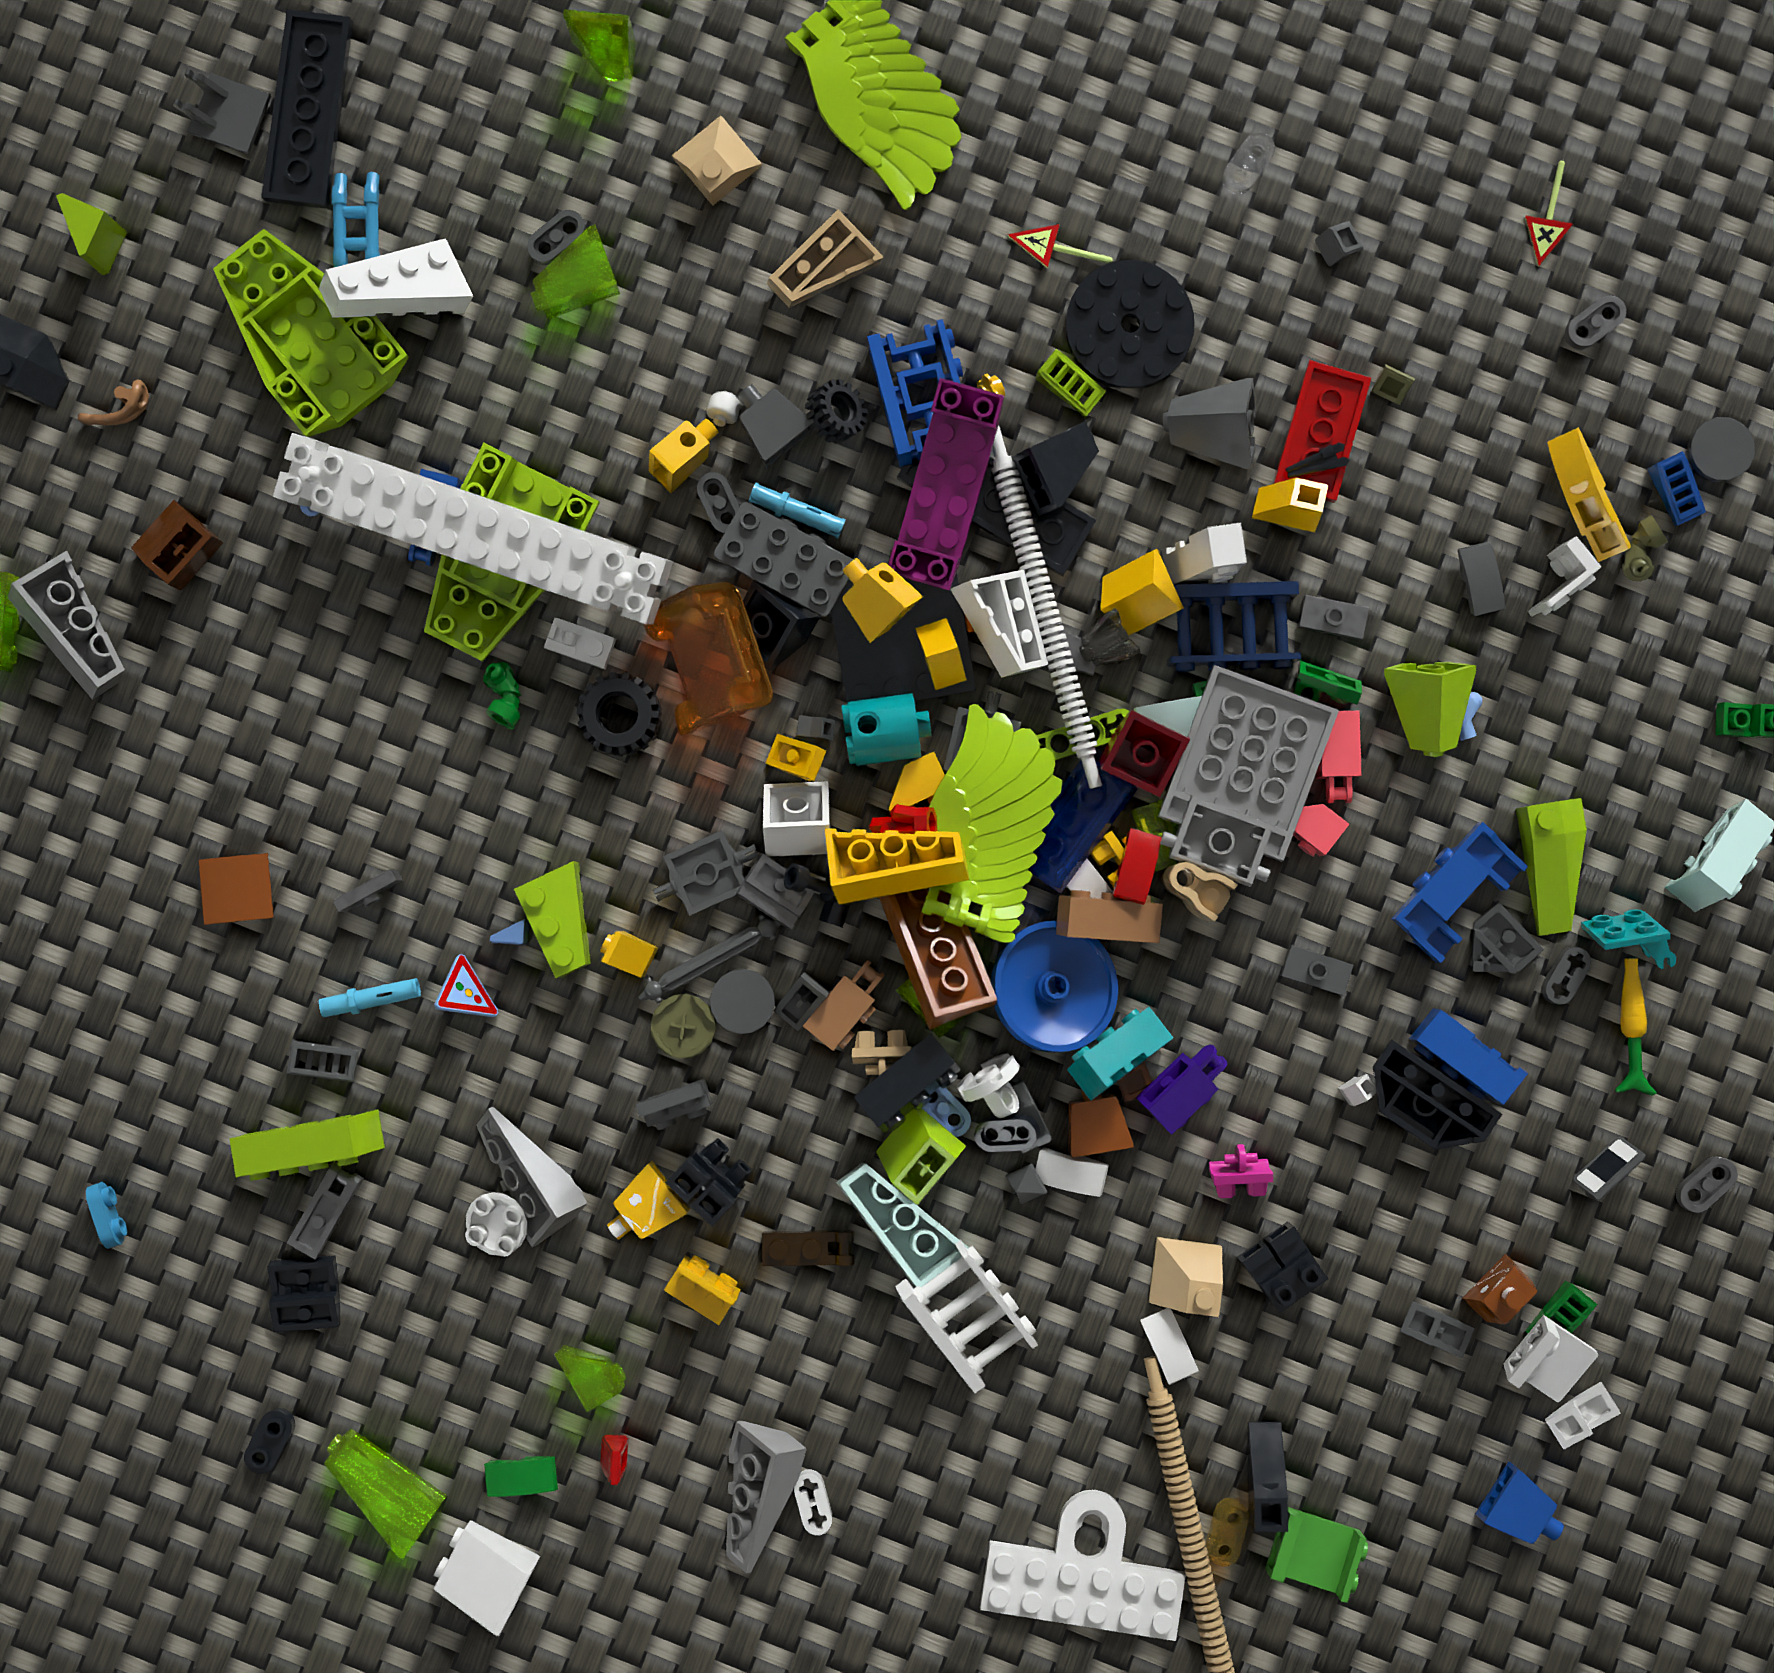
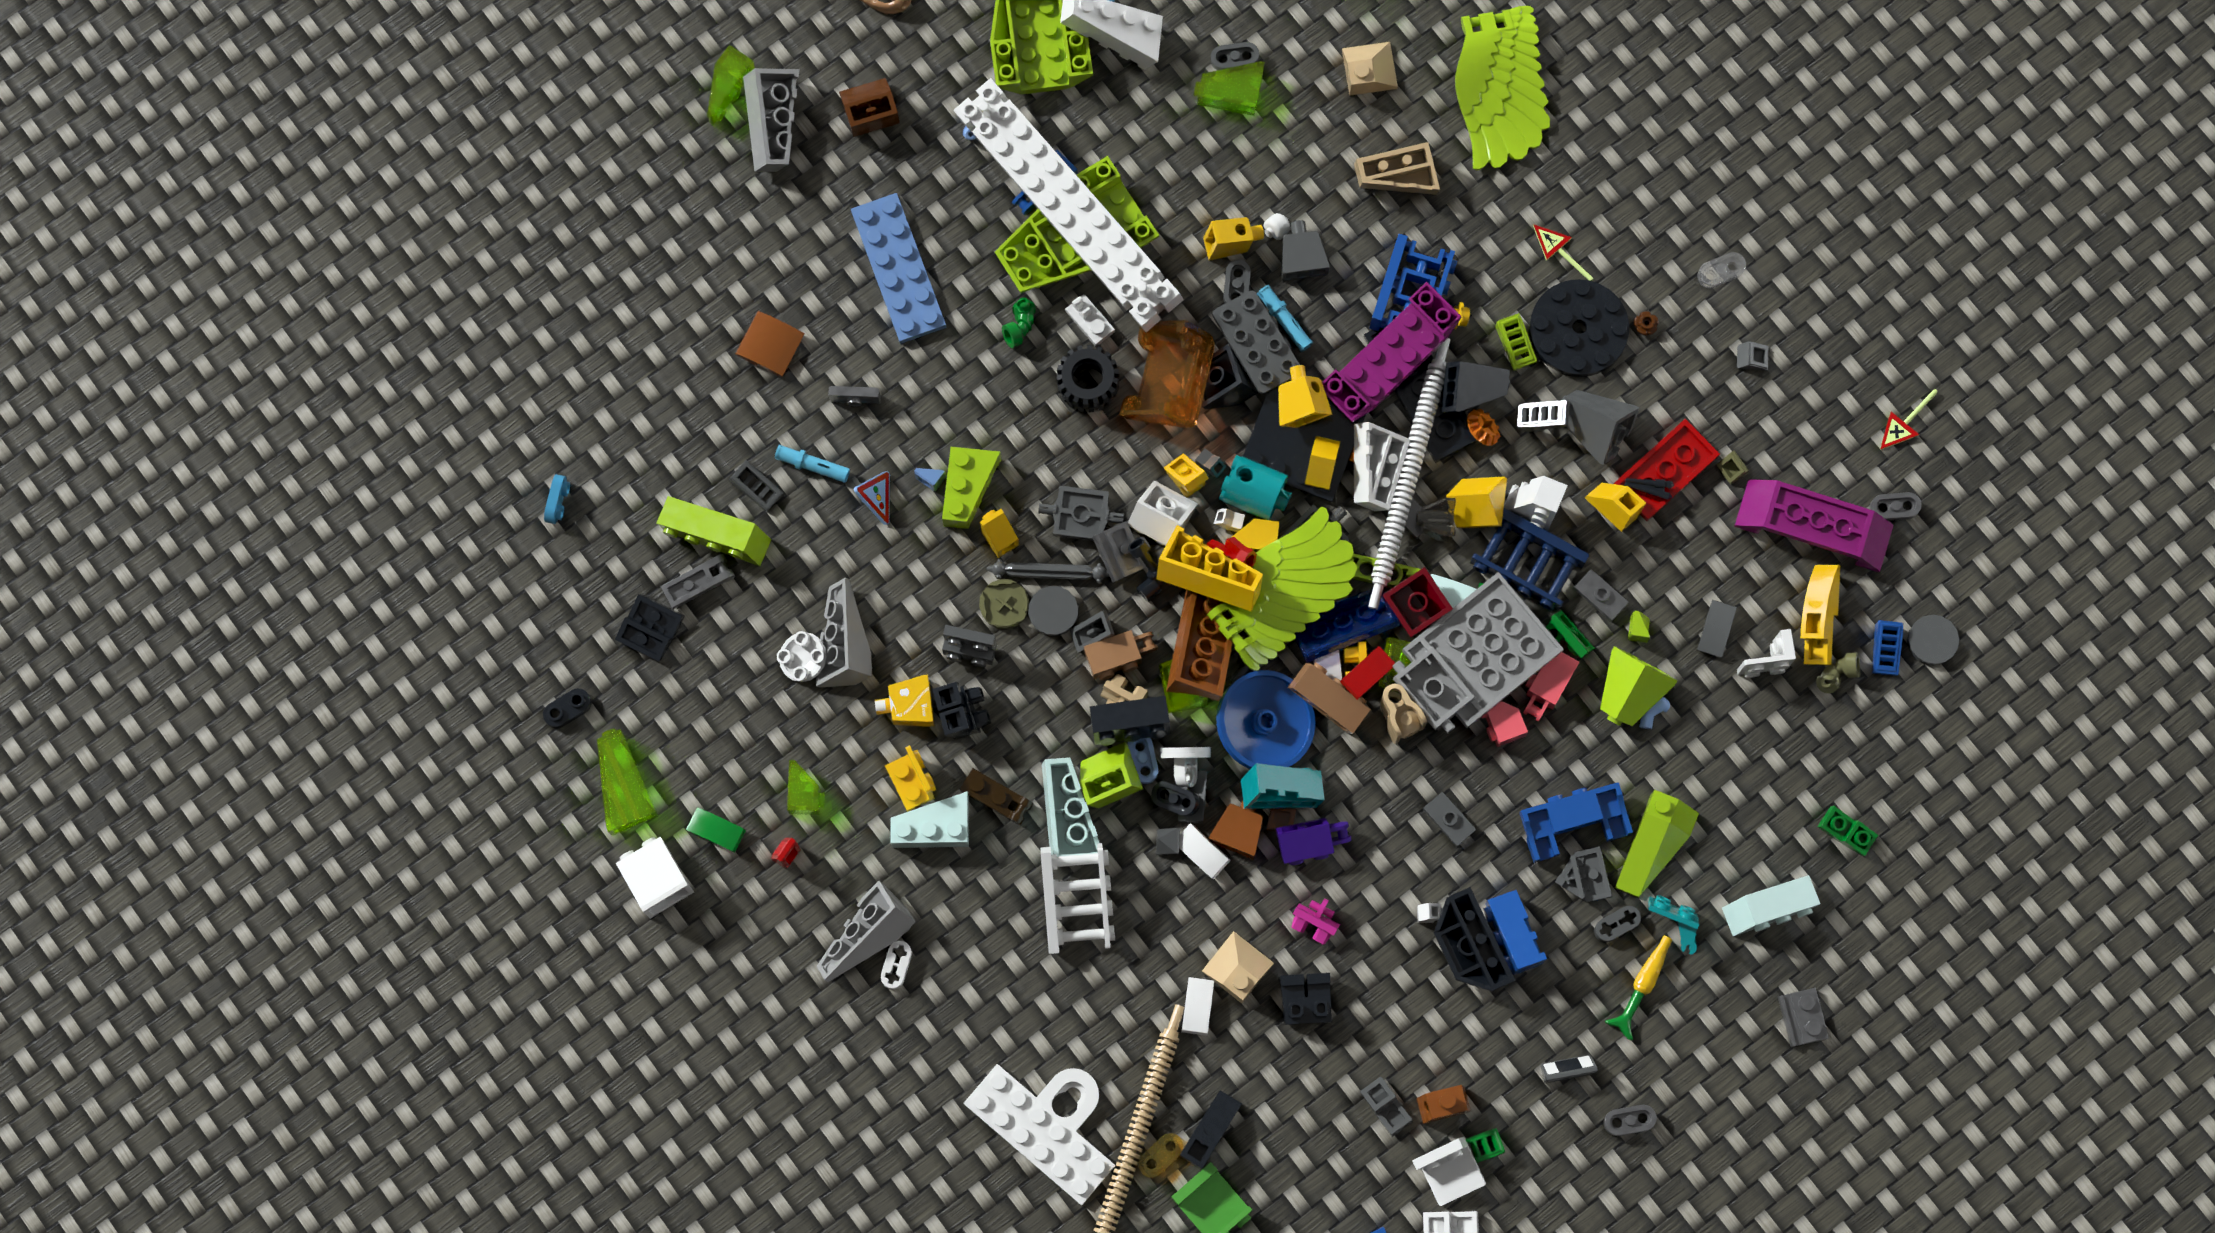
camera: 35 degrees right, 10 degrees down
black tyre [805,379,868,444] -> none
none -> medium blue plate [851,193,947,344]
none -> light aqua wedge [891,792,969,848]
none -> white piece [1214,509,1245,532]
none -> orange gear [1467,409,1501,446]
none -> slope [1517,400,1569,432]
none -> lime slope [1628,611,1650,643]
none -> reddish brown plate [1634,311,1659,335]
none -> magenta slope [1734,480,1894,572]

